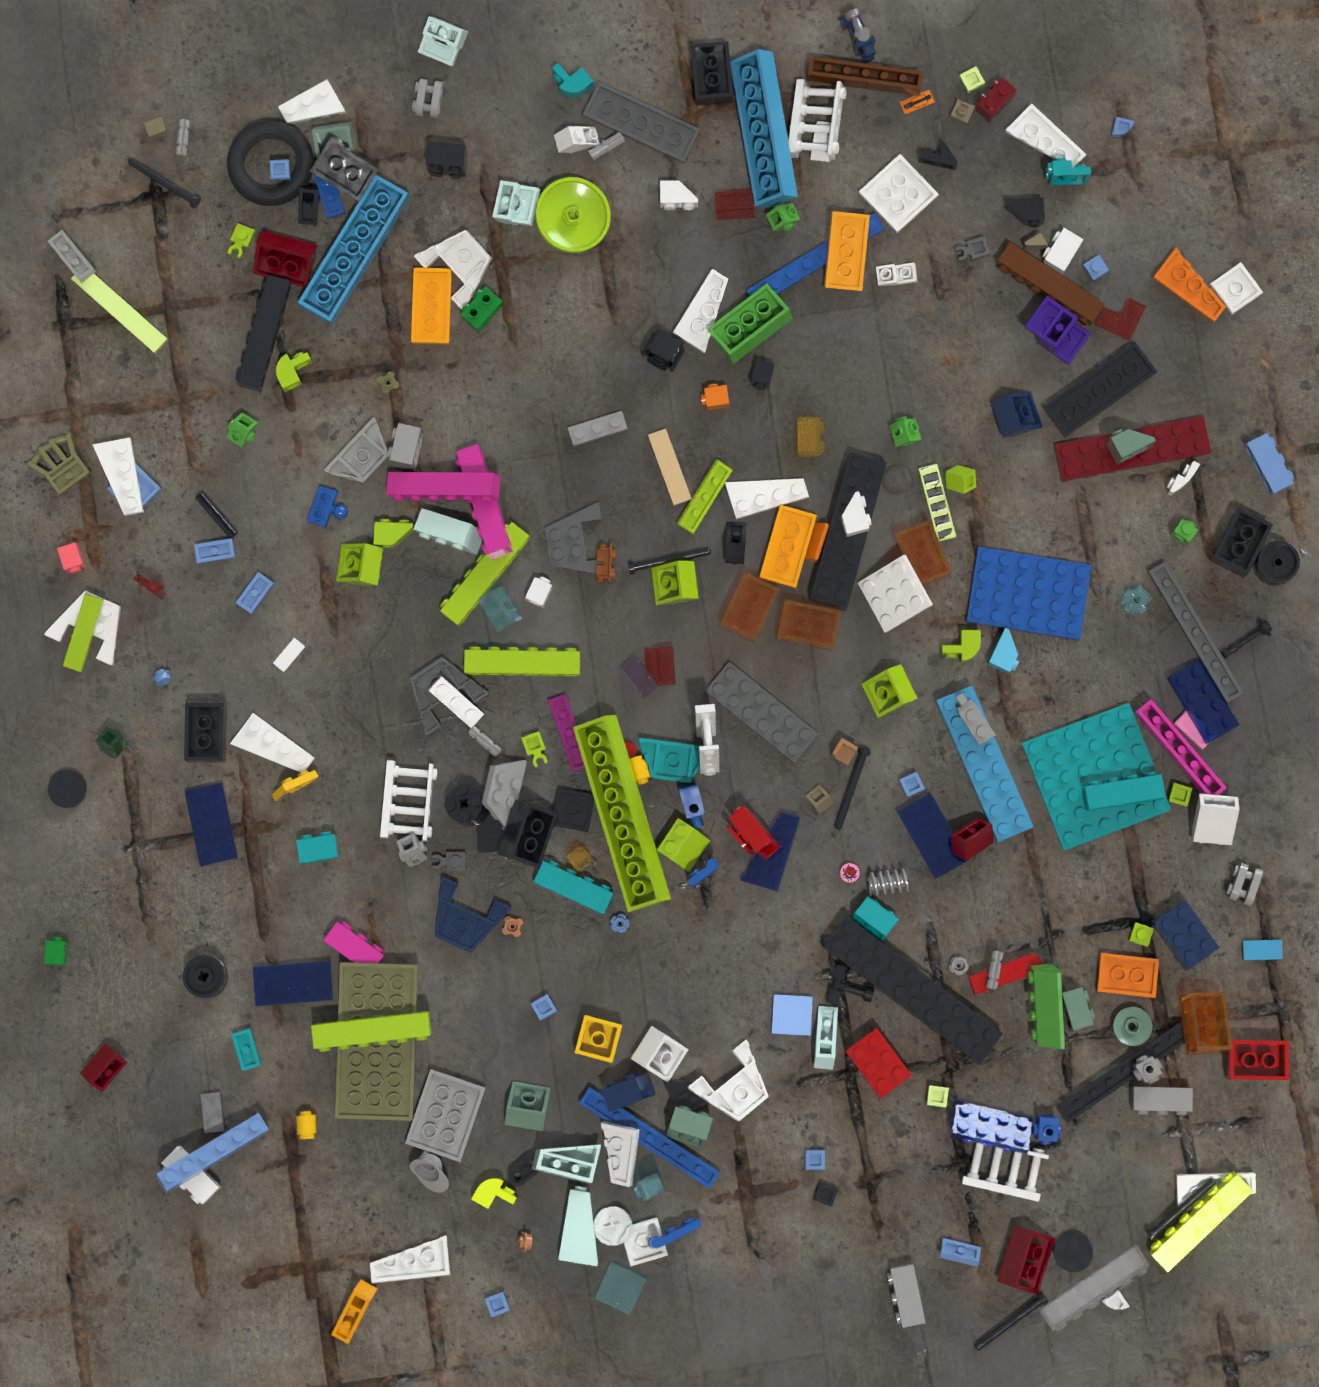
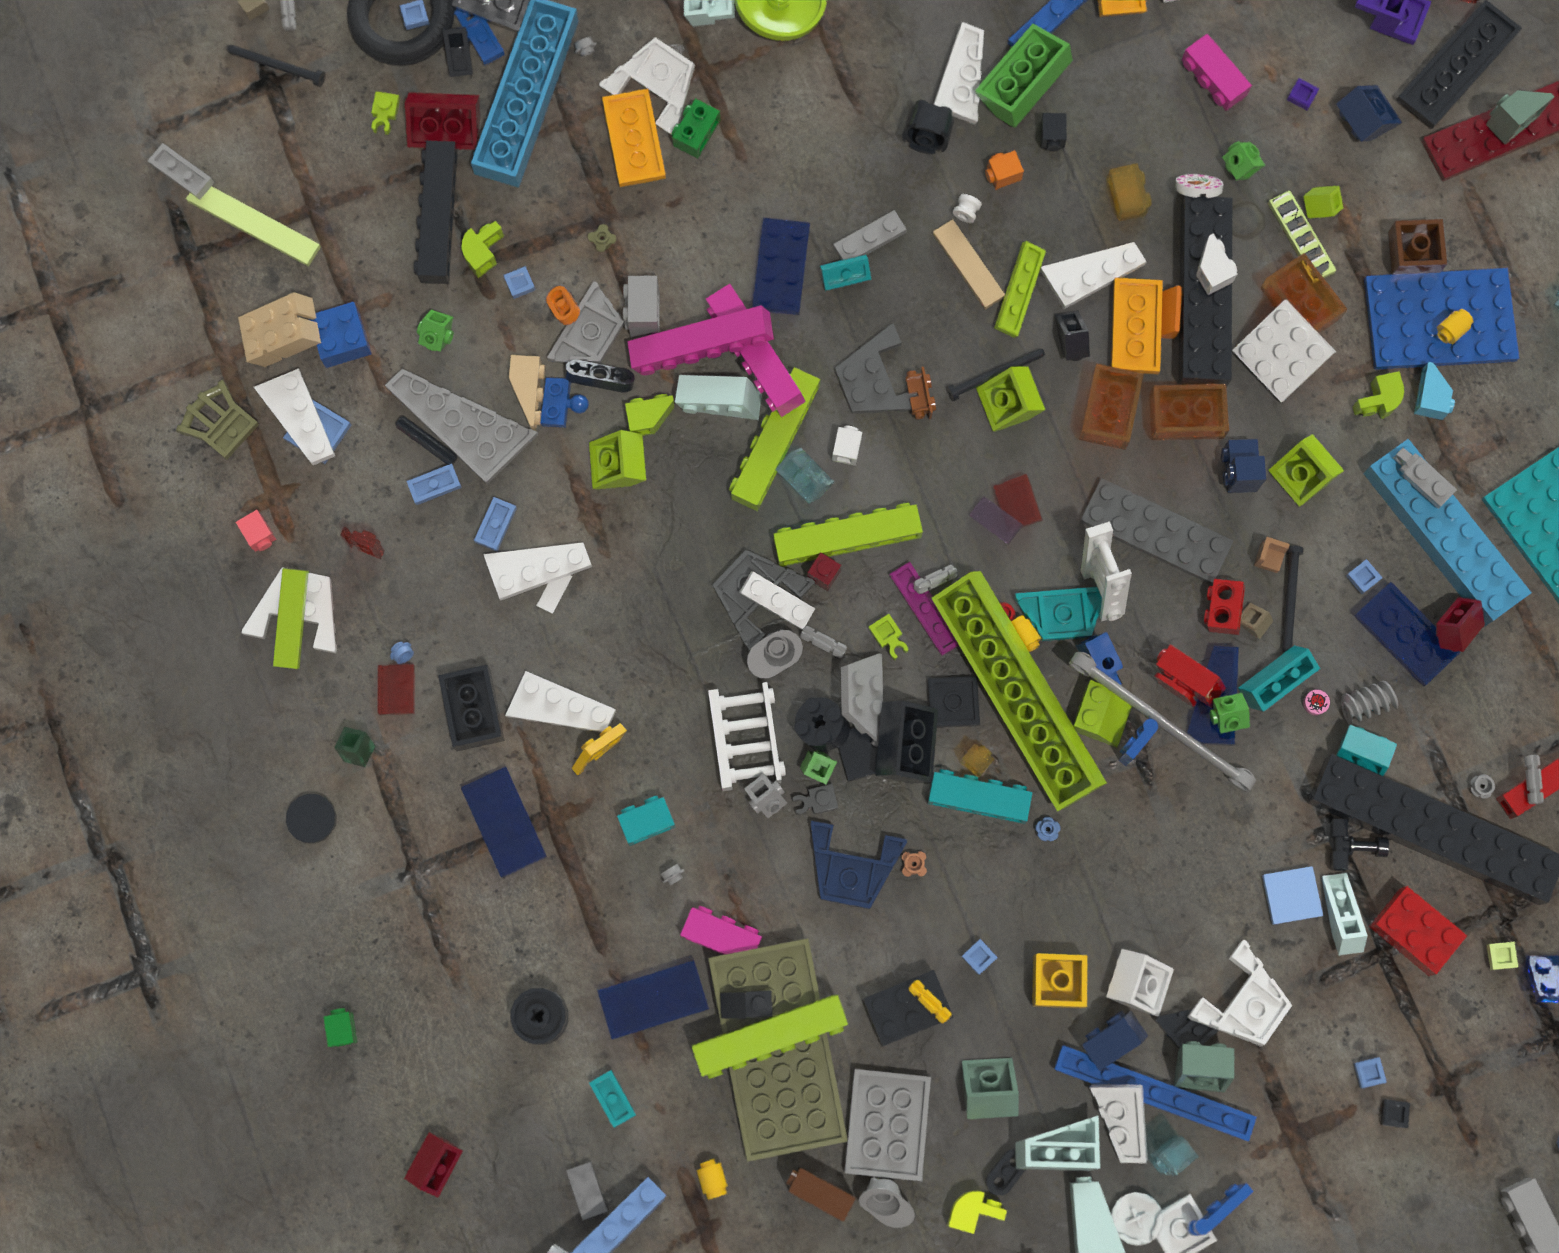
camera: 15 degrees left, 5 degrees down
none -> tan piece [238,293,321,367]
none -> blue brick [309,302,372,368]
none -> clear red plate [378,664,415,715]
none -> light grey wing [385,369,538,484]
none -> white wing [483,543,592,601]
none -> medium blue plate [504,266,535,299]
none -> tan slope [509,355,546,431]
none -> orange plate [546,286,580,325]
none -> black beam [565,360,635,393]
none -> light grey plate [574,37,597,57]
none -> light grey plate [661,864,684,885]
none -> black slope [720,990,772,1019]
none -> light grey piece [747,630,803,678]
none -> clear blue plate [752,218,810,315]
none -> reddish brown brick [786,1167,856,1222]
none -> bright green brick [800,750,837,784]
none -> dark red brick [807,553,841,591]
none -> teal plate [820,255,871,291]
none -> black brick [863,970,954,1047]
none -> yellow axle [908,980,951,1023]
none -> light grey axle [913,565,957,594]
none -> white wheel [953,194,982,223]
none -> light grey piece [1069,652,1256,792]
none -> white tile [1175,174,1223,198]
none -> dark pink brick [1182,34,1252,111]
none -> red brick [1204,579,1245,635]
none -> bright green brick [1210,693,1250,733]
none -> dark blue brick [1221,439,1266,493]
none -> teal brick [1238,645,1320,712]
none -> dark purple tile [1287,78,1319,111]
none -> reddish brown brick [1388,219,1447,275]
none -> yellow brick [1437,309,1474,344]

